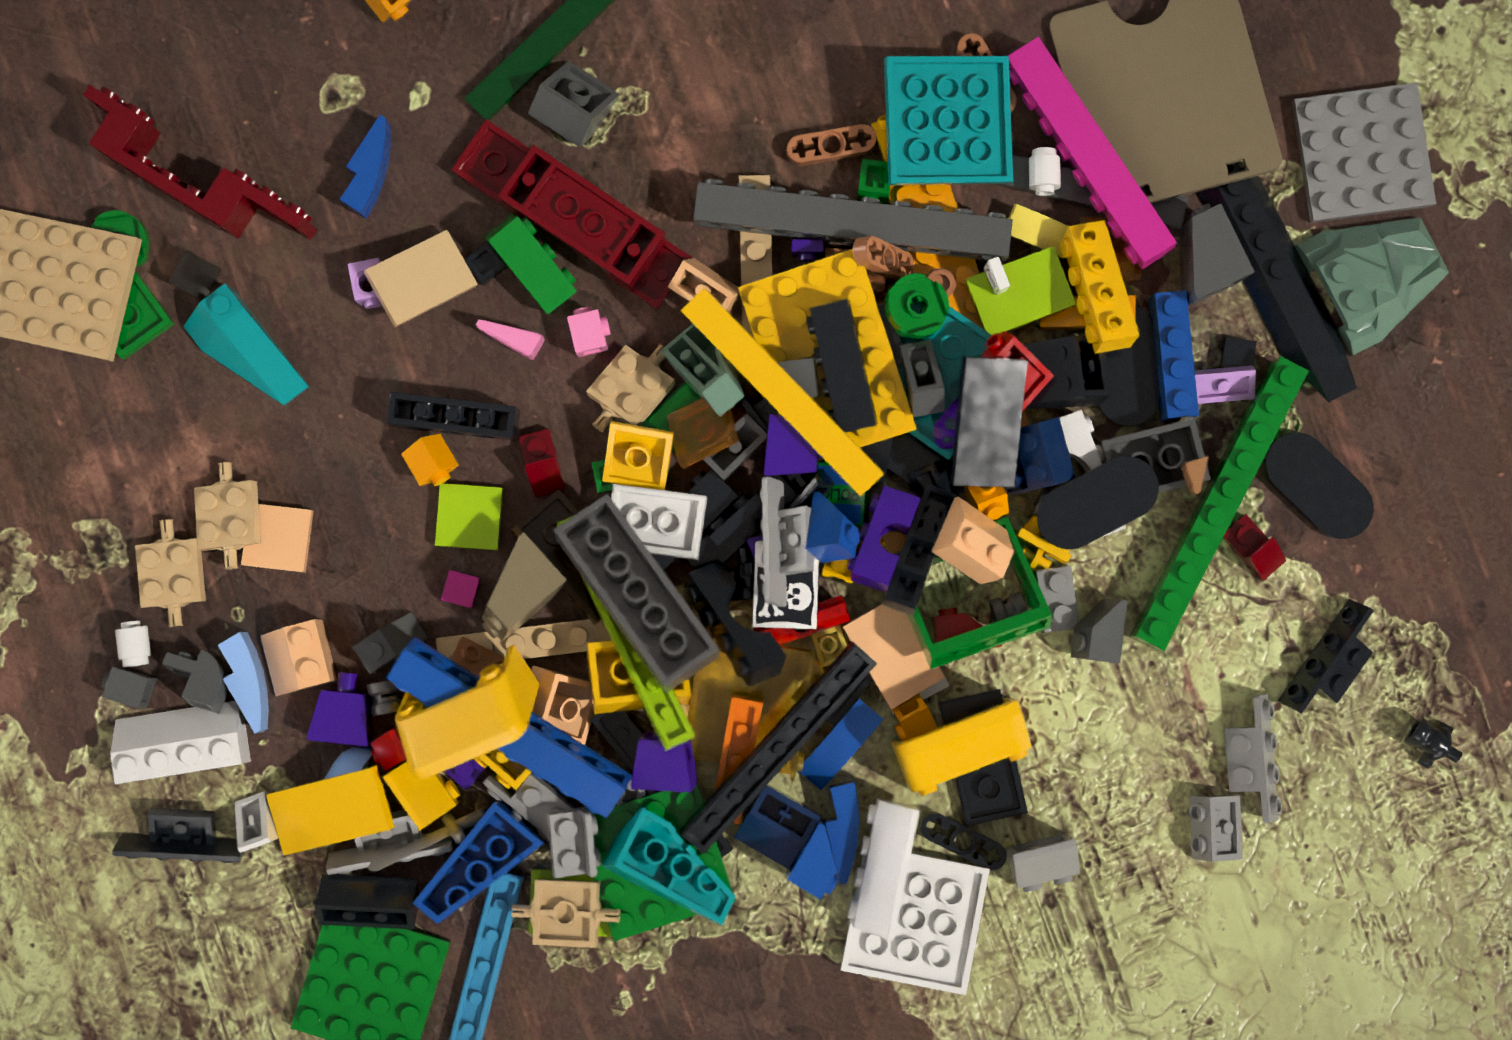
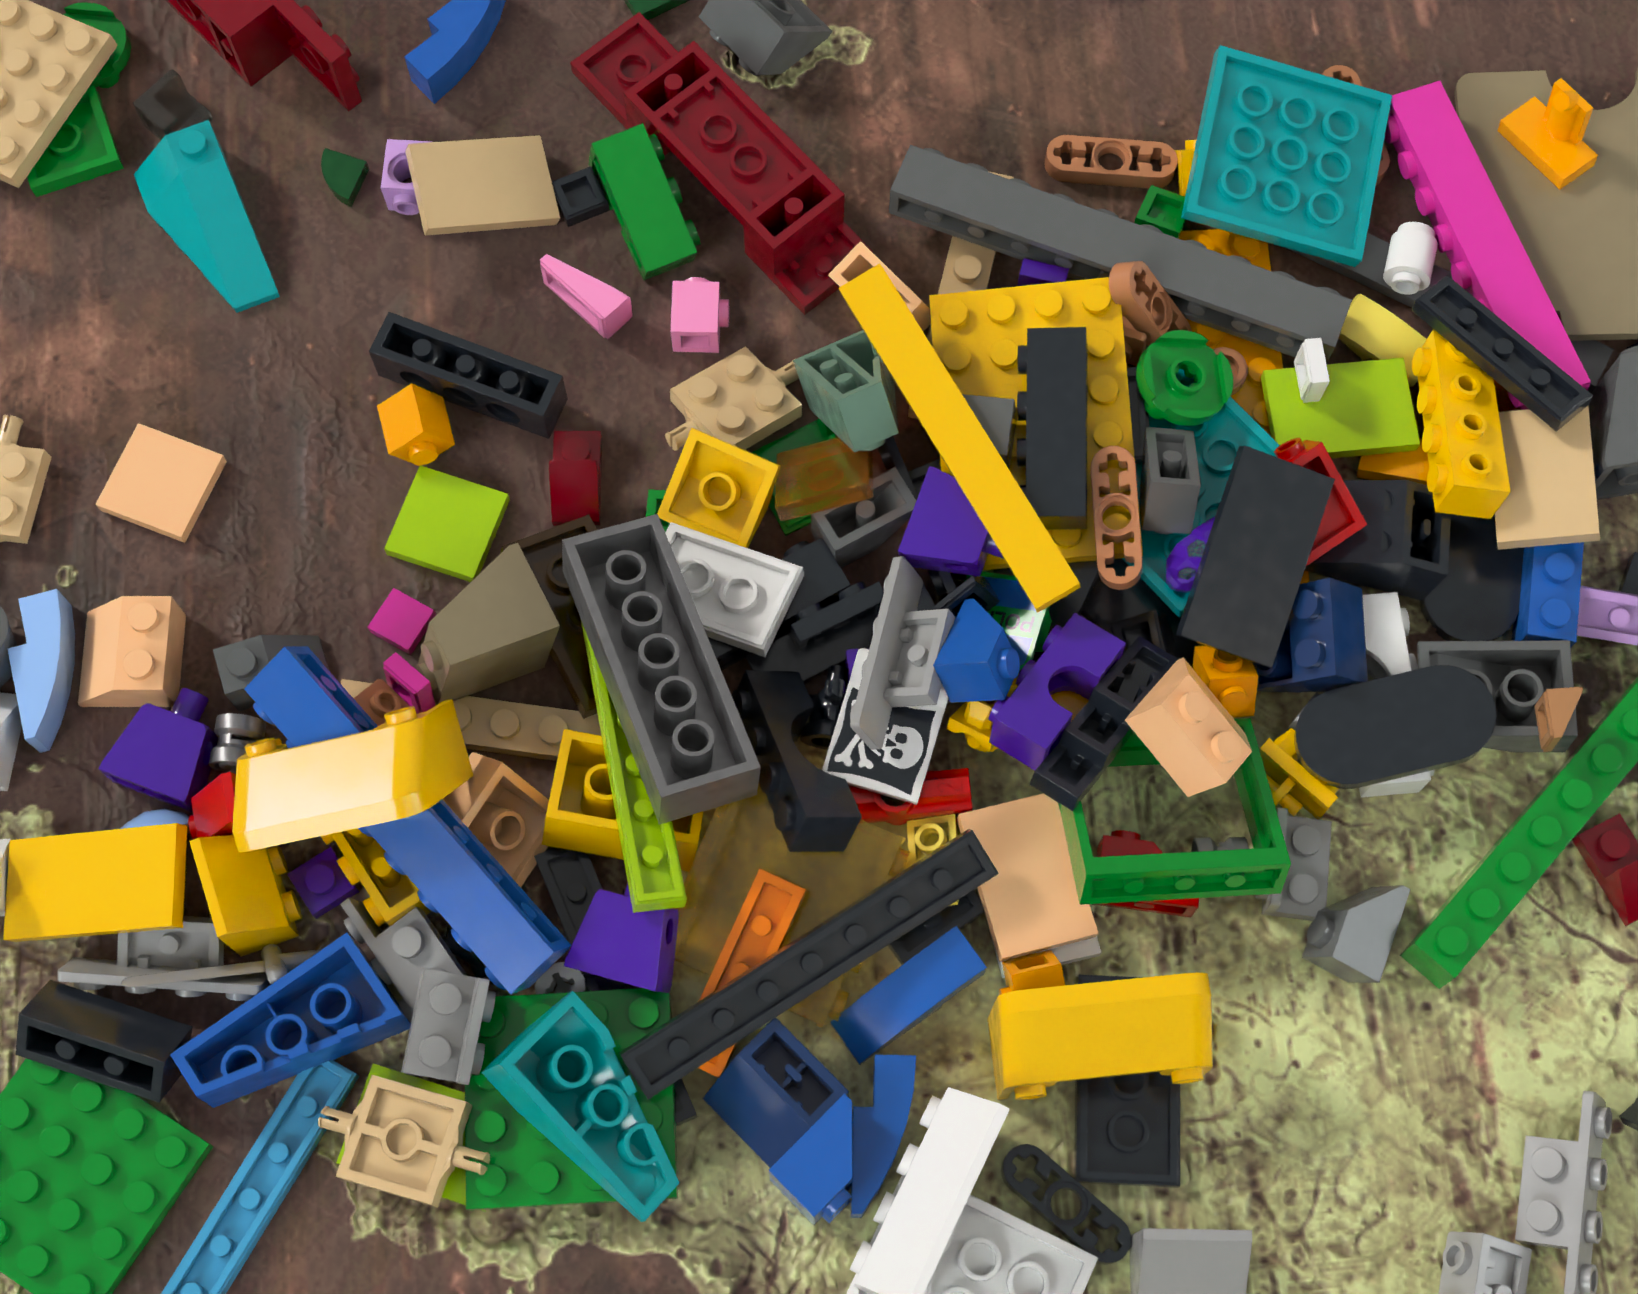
camera: 15 degrees right, 15 degrees down
tan plate [194,462,261,570] -> none
none -> dark green tile [321,148,369,207]
none -> dark pink tile [383,652,435,714]
none -> nougat beam [1091,446,1143,590]
none -> black tile [1412,275,1593,432]
none -> tan tile [1495,406,1600,550]
none -> light orange piece [1497,78,1598,190]

